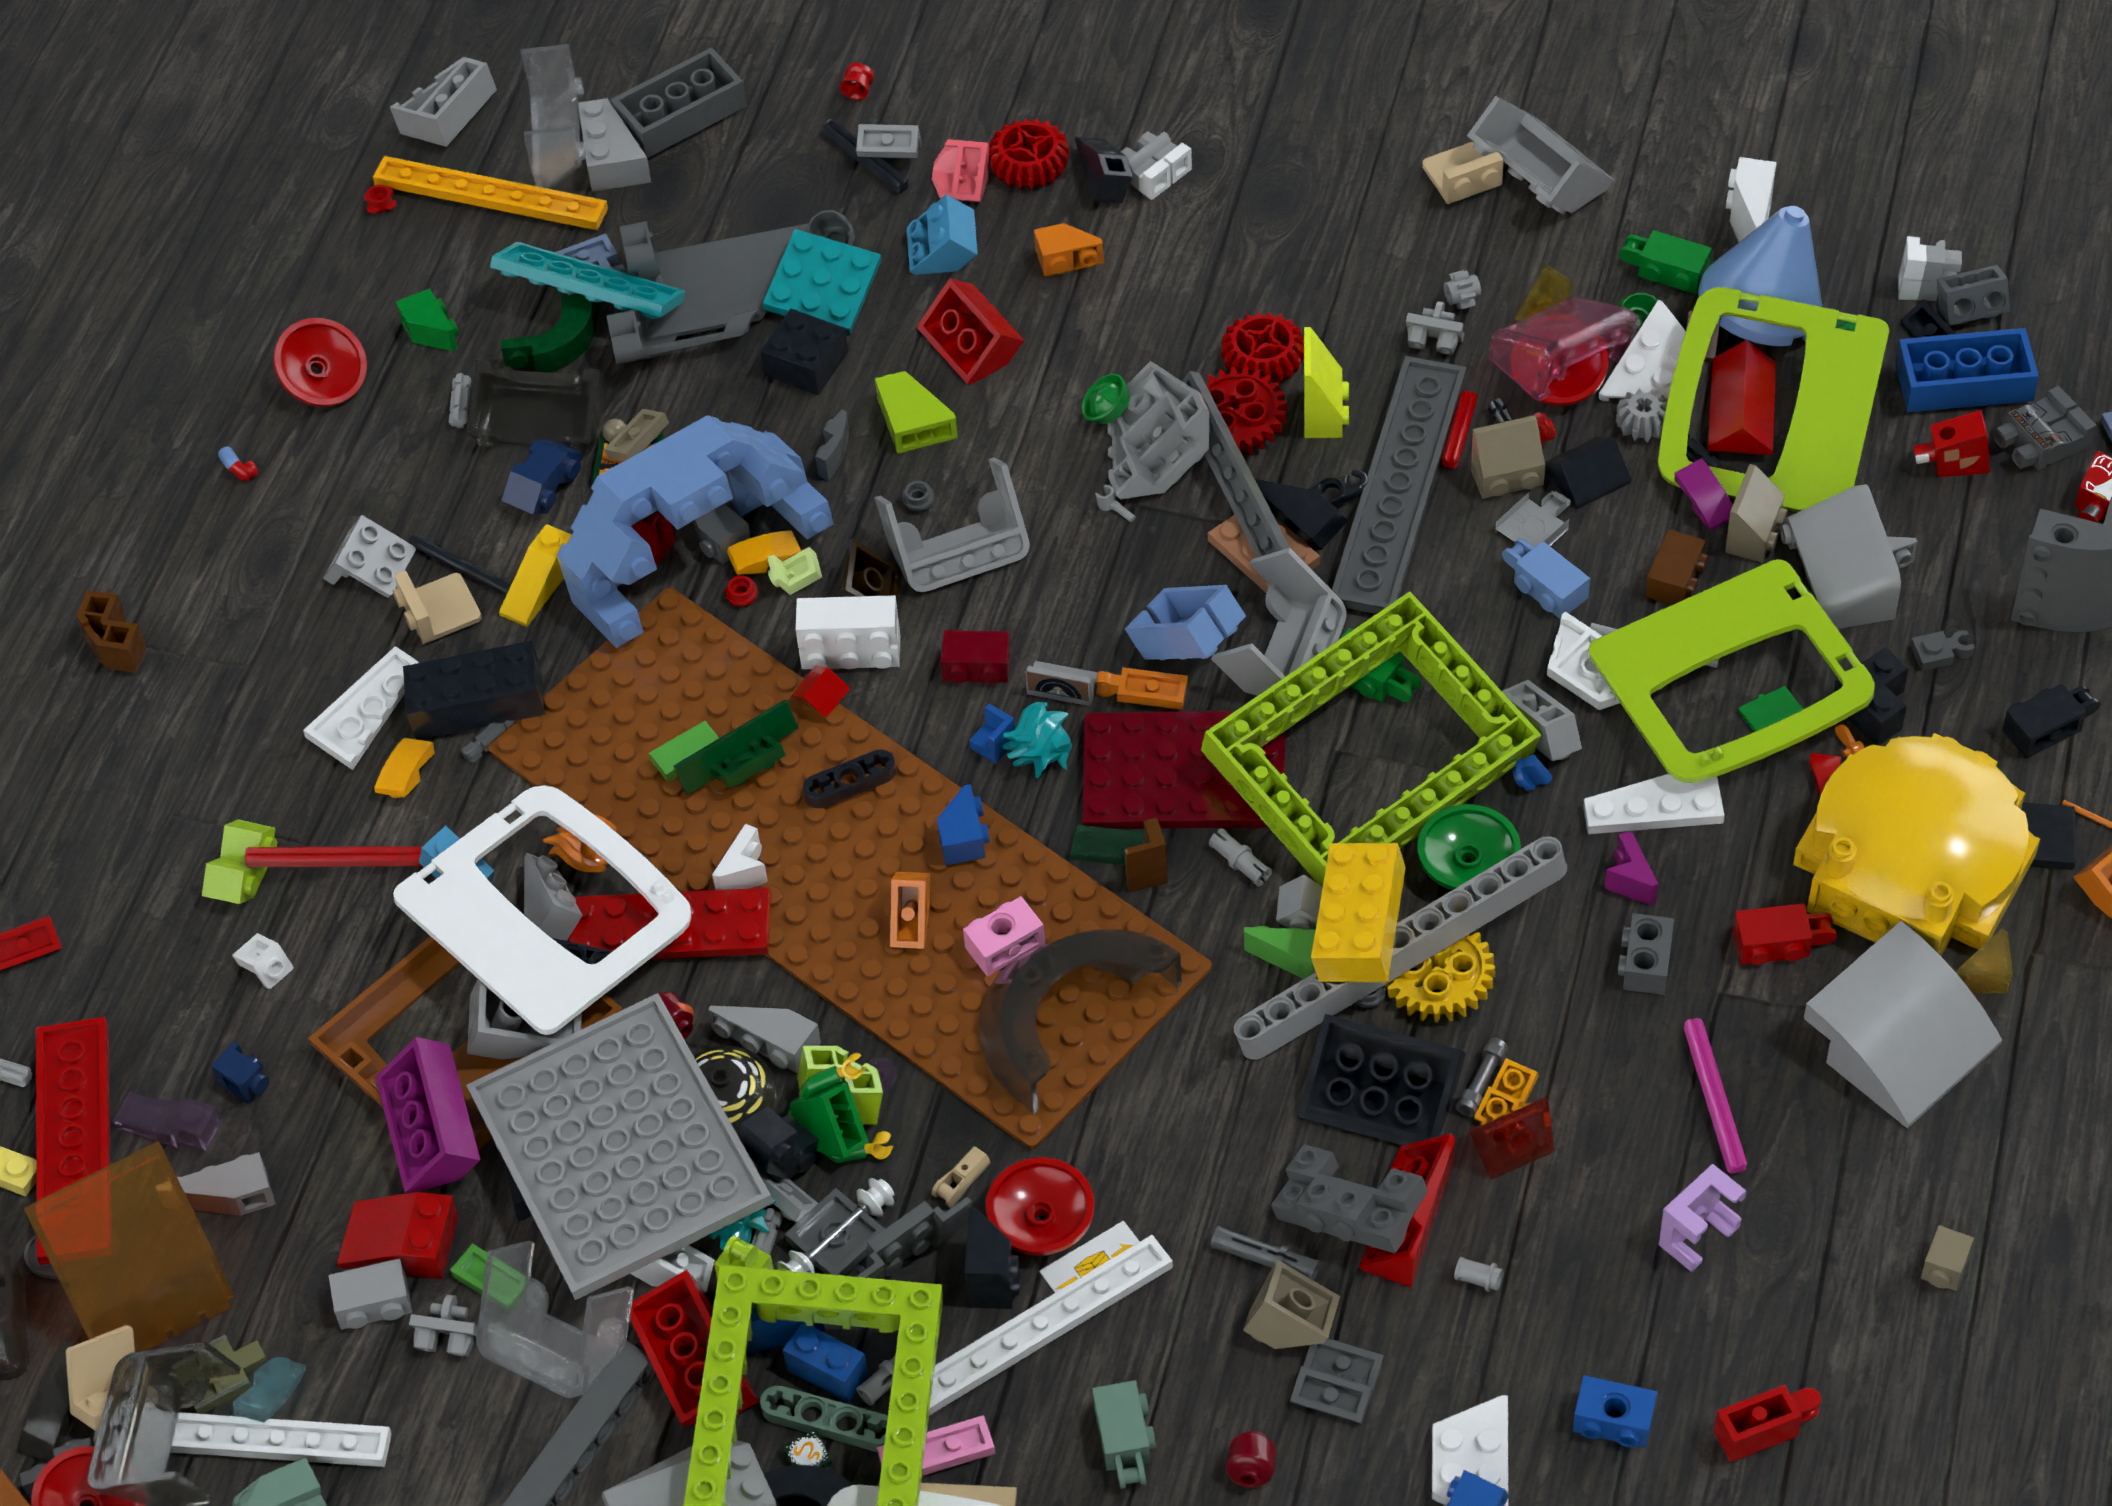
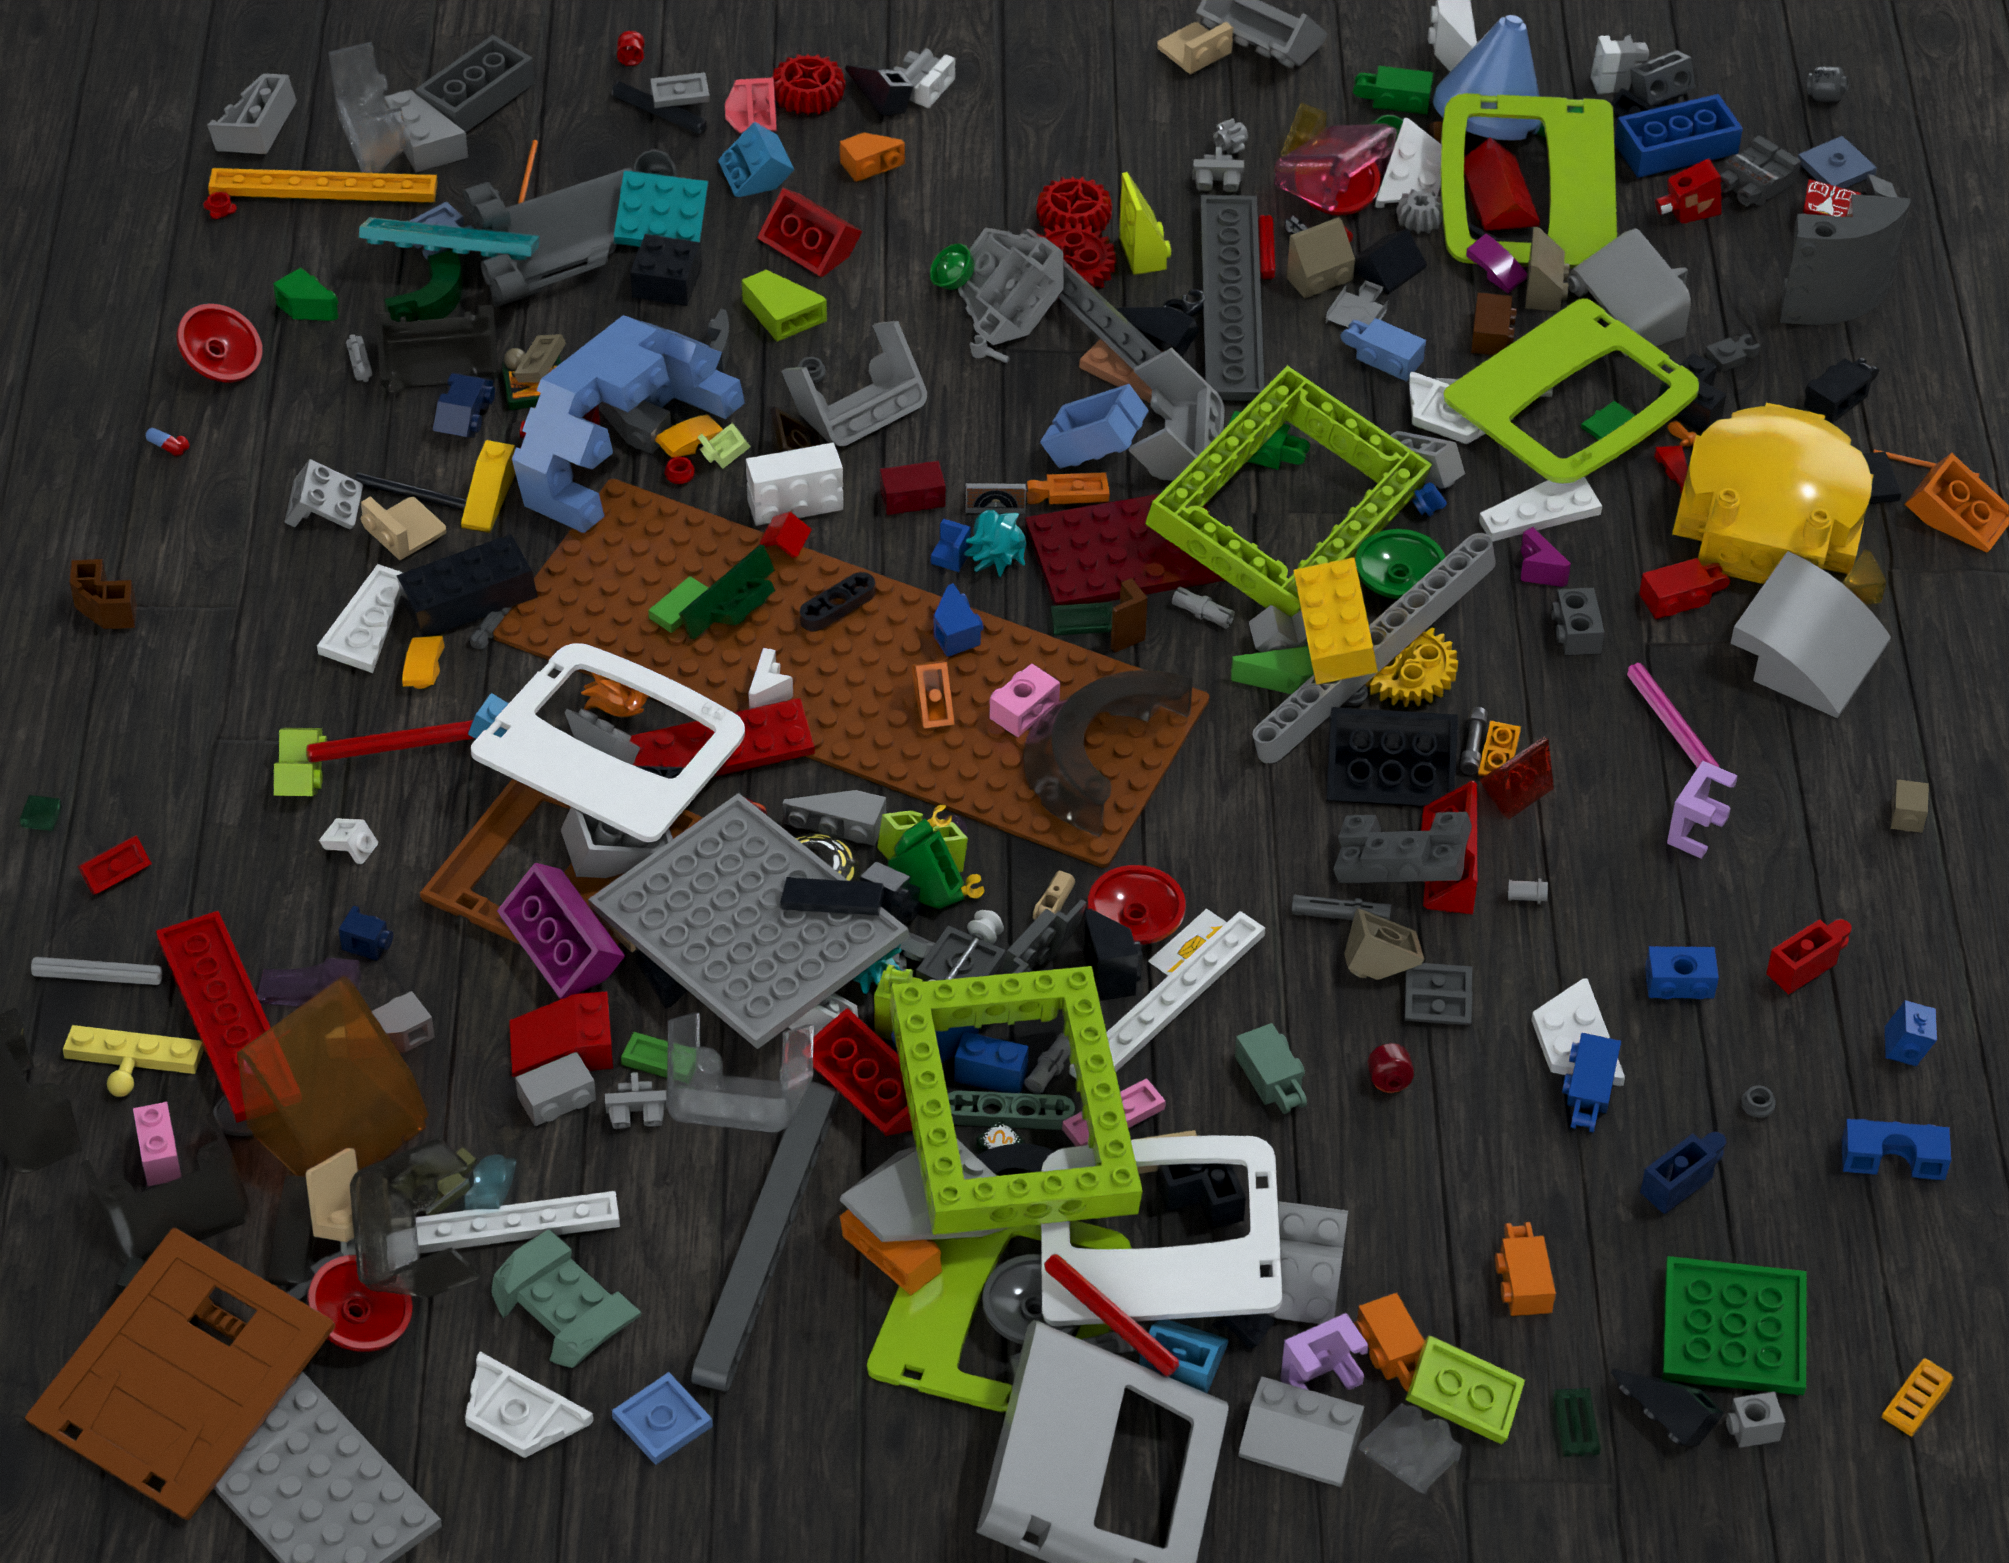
camera: 20 degrees left, 5 degrees down
none -> orange axle [518,140,538,204]
none -> black tile [780,877,885,916]

